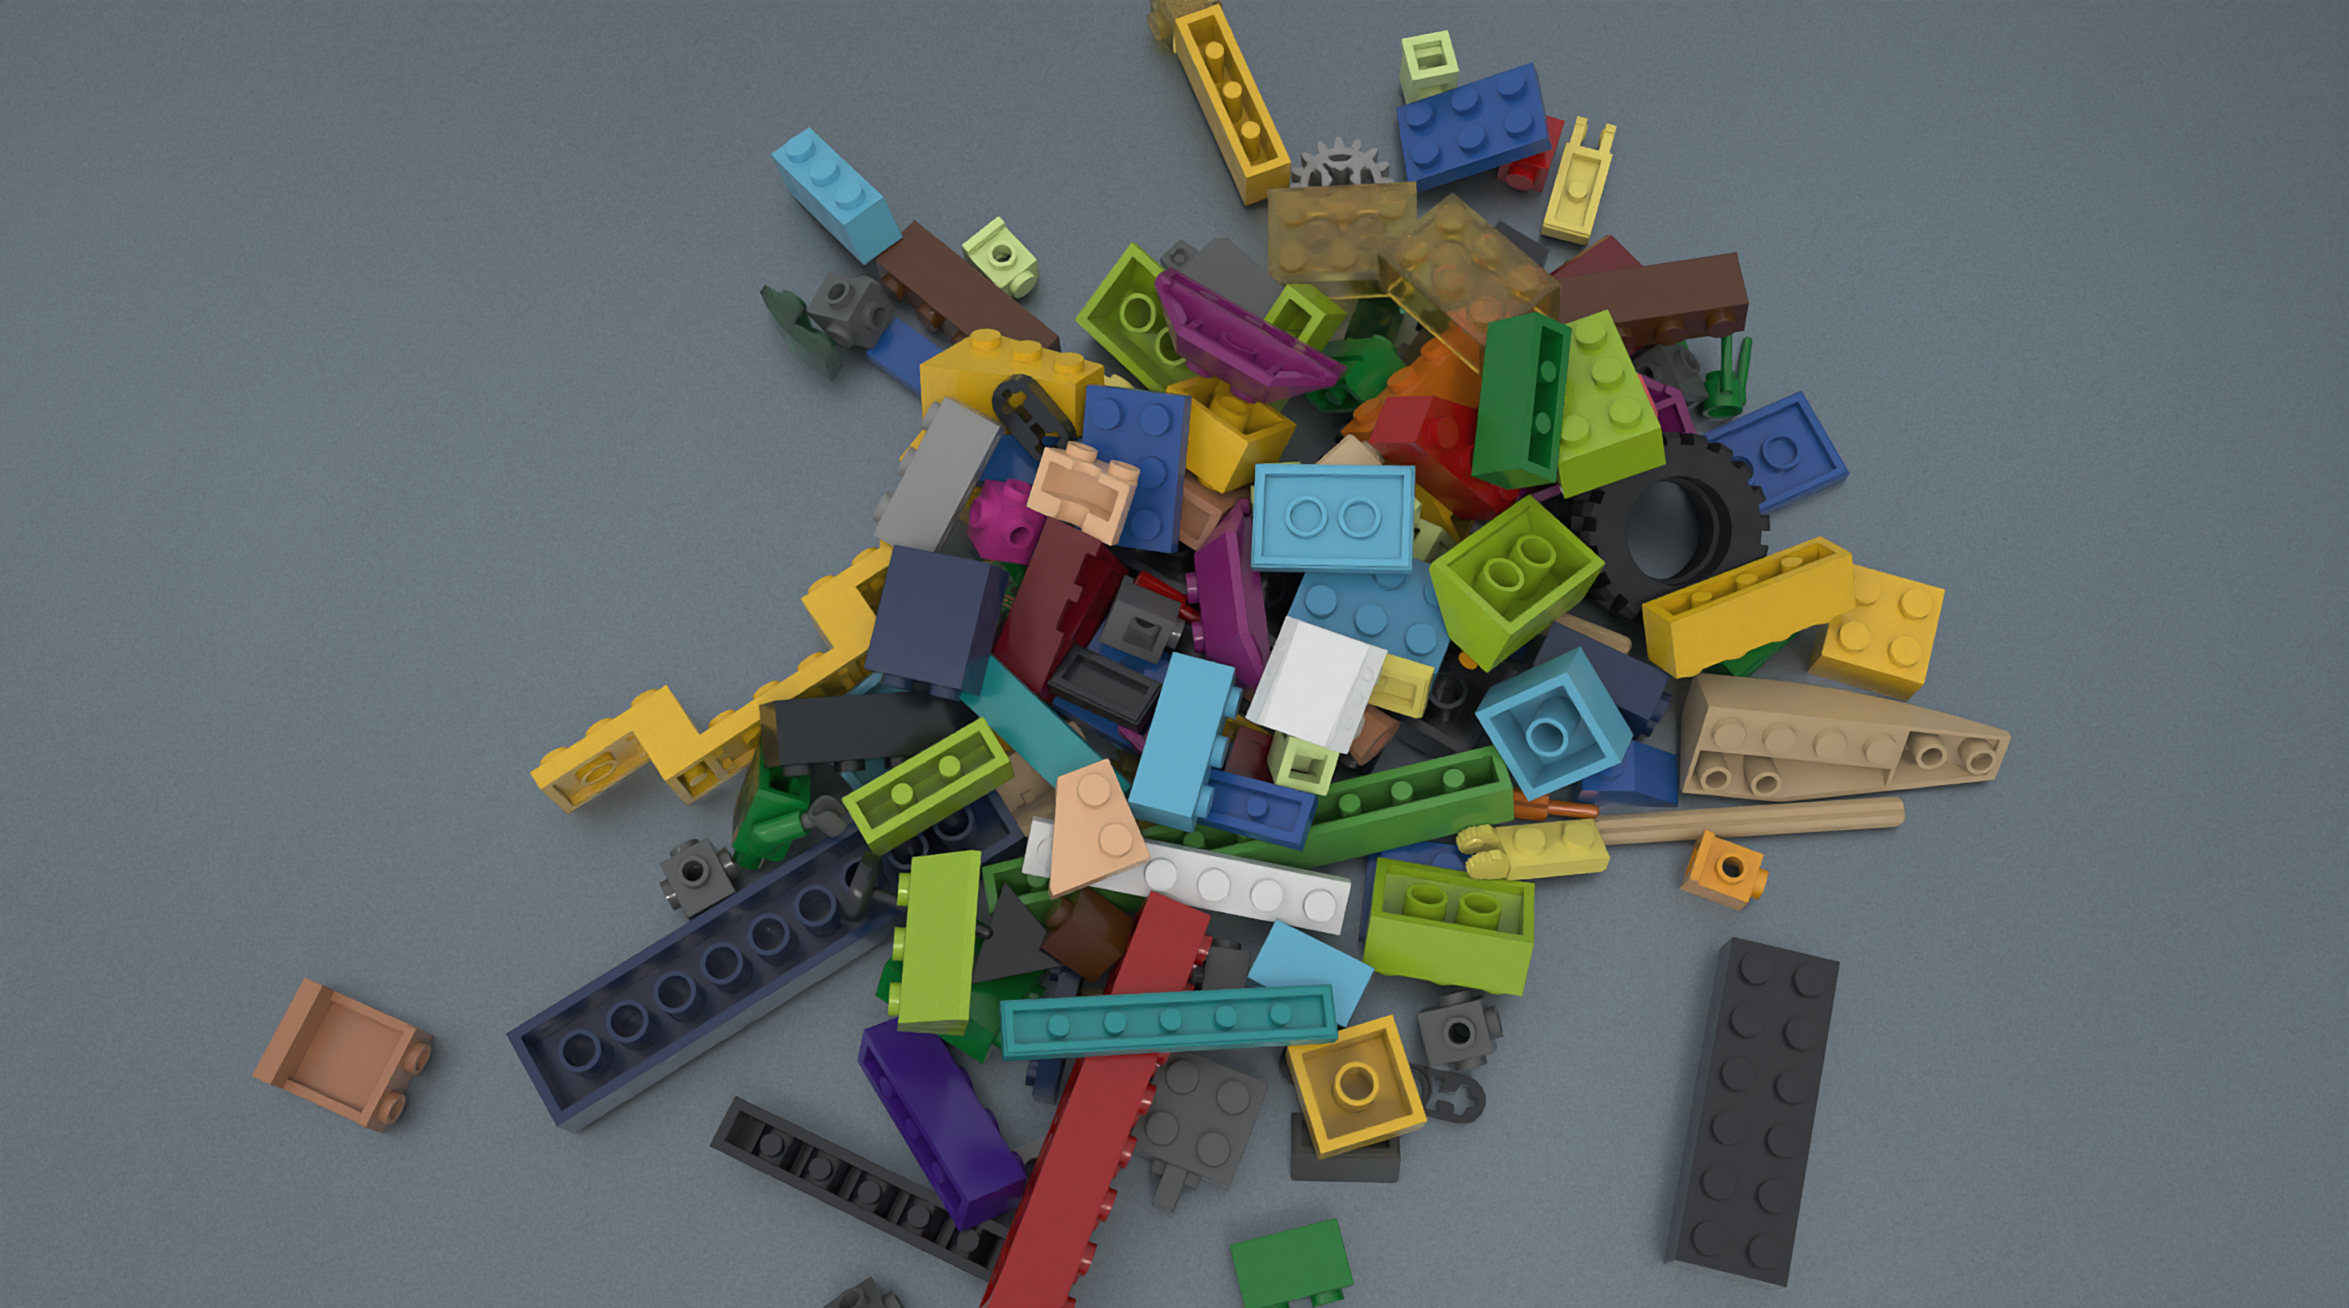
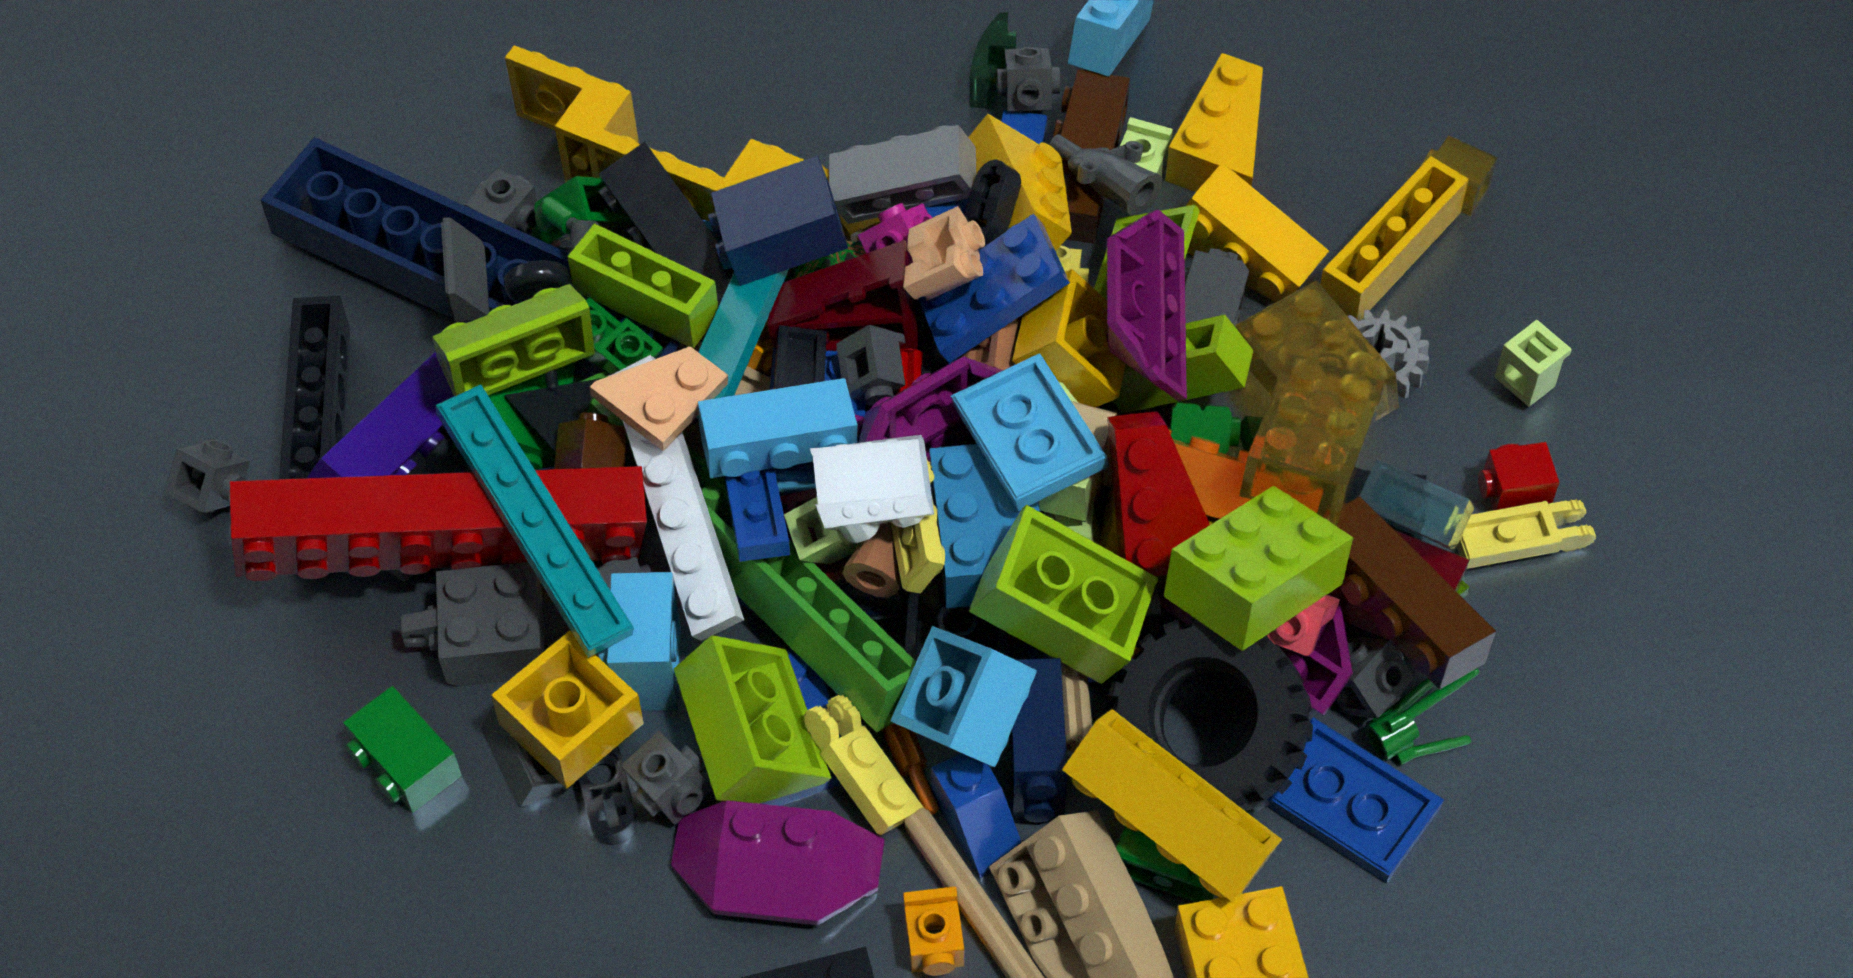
camera: 60 degrees right, 15 degrees down
nougat panel [252,977,434,1133] -> none
blue plate [1396,62,1553,194] -> none
green brick [1471,312,1572,490] -> none
none -> dark grey slope [441,217,489,322]
none -> green slope [586,297,663,374]
none -> magenta wedge [671,800,885,925]
none -> dark grey piece [1049,134,1163,216]
none -> yellow wedge [1165,53,1263,192]
none -> yellow wedge [1186,162,1329,306]
none -> clear light blue brick [1359,459,1475,553]

